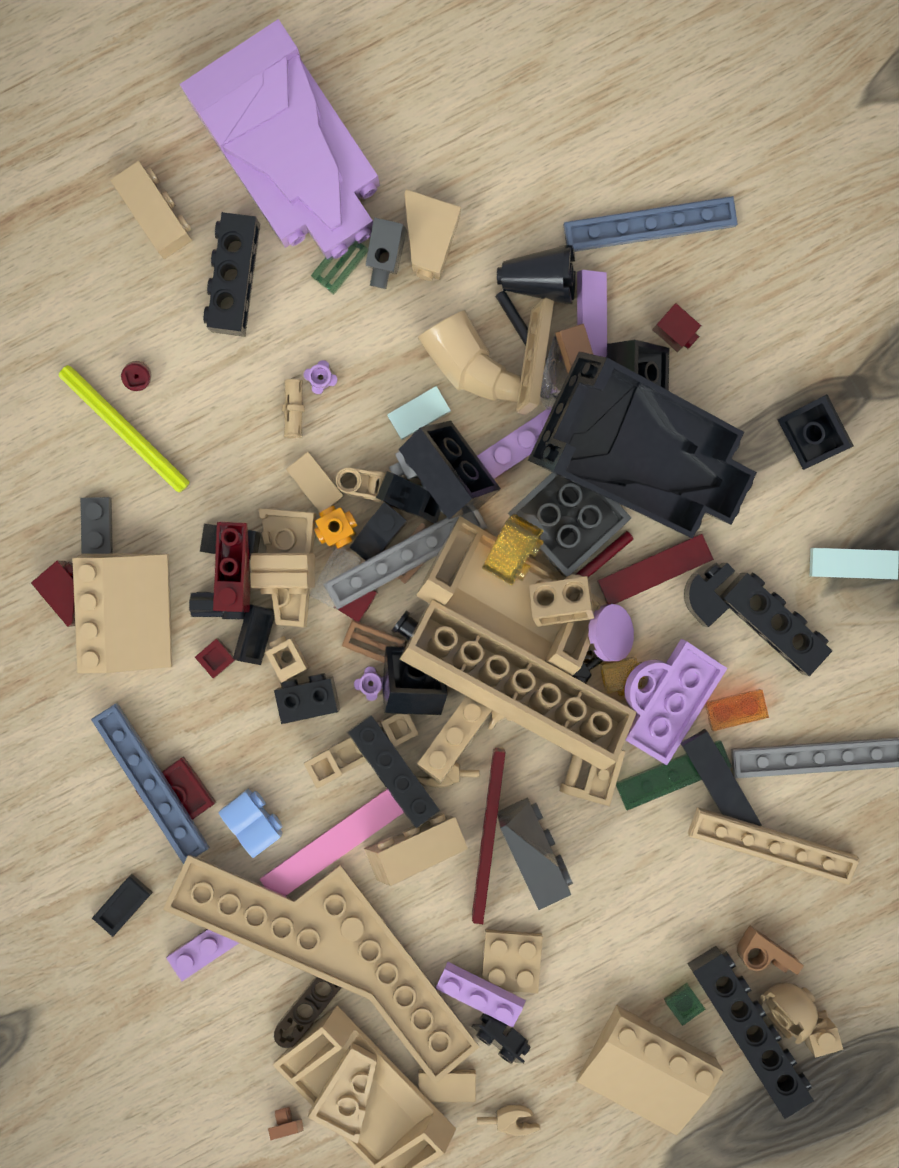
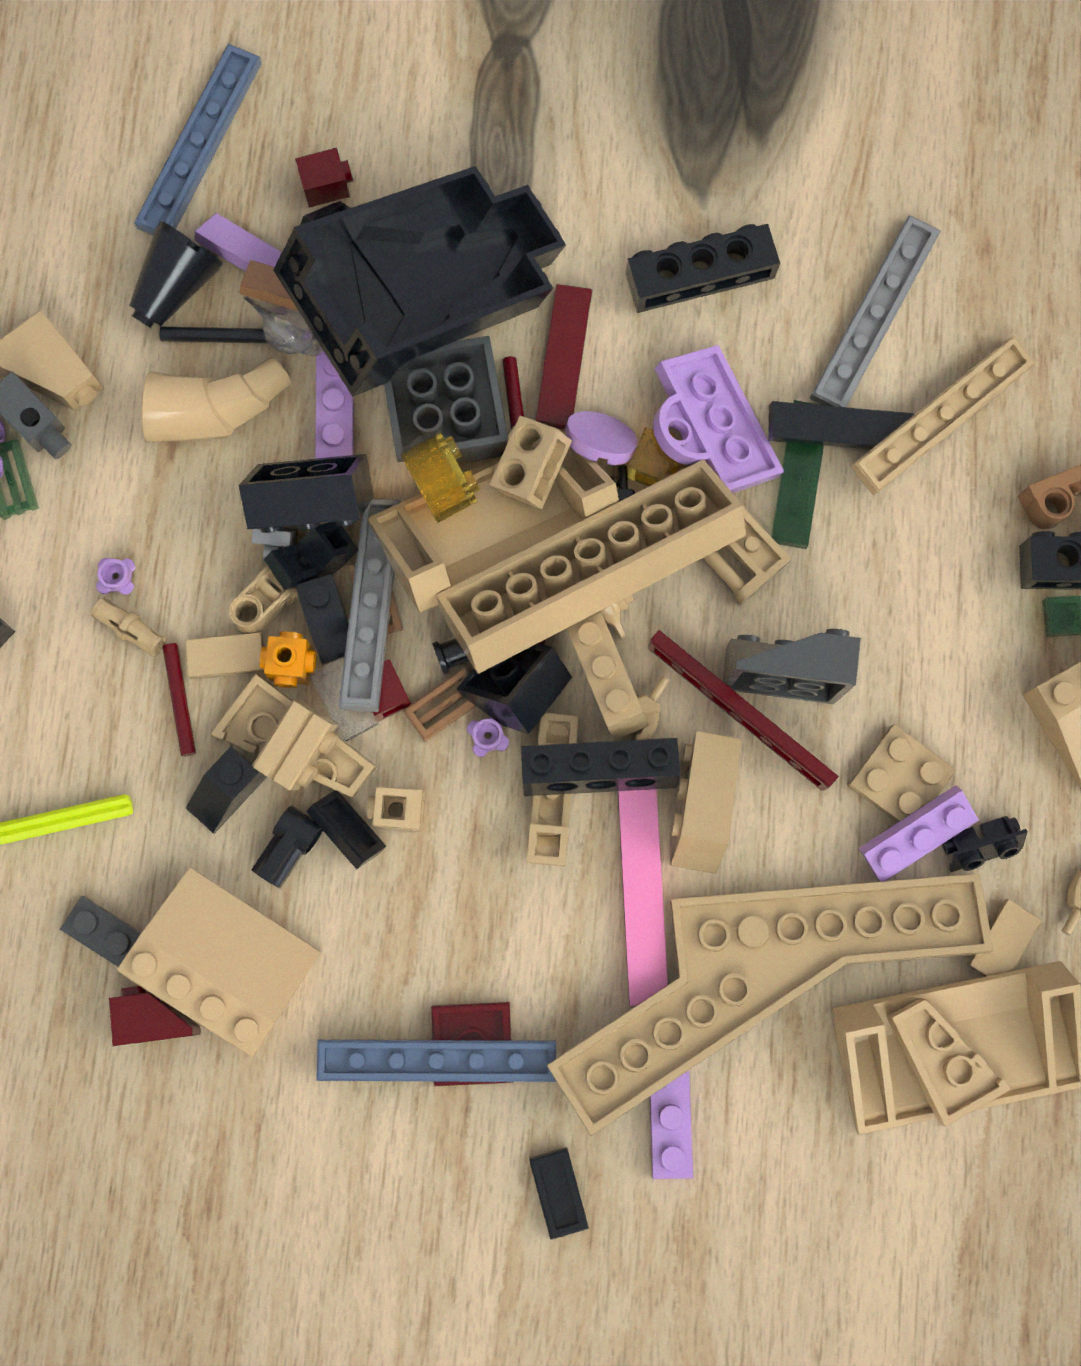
camera: 65 degrees left, 10 degrees down
dark red plate [195,638,236,679] -> none
dark red slope [213,522,251,612] -> none
light blue brick [218,788,283,858] -> none
nougat tile [268,1107,304,1141] -> none
black brick [274,673,340,724] -> none
dark brown beam [274,977,342,1048] -> none
light aqua tile [387,386,451,440] -> none
tan tile [516,298,554,415] -> none
black brick [684,562,735,627] -> none
clear orange plate [705,689,769,731] -> none
black slope [777,394,854,470] -> none
light aqua tile [809,548,899,579] -> none
none -> dark red bar [162,643,196,756]

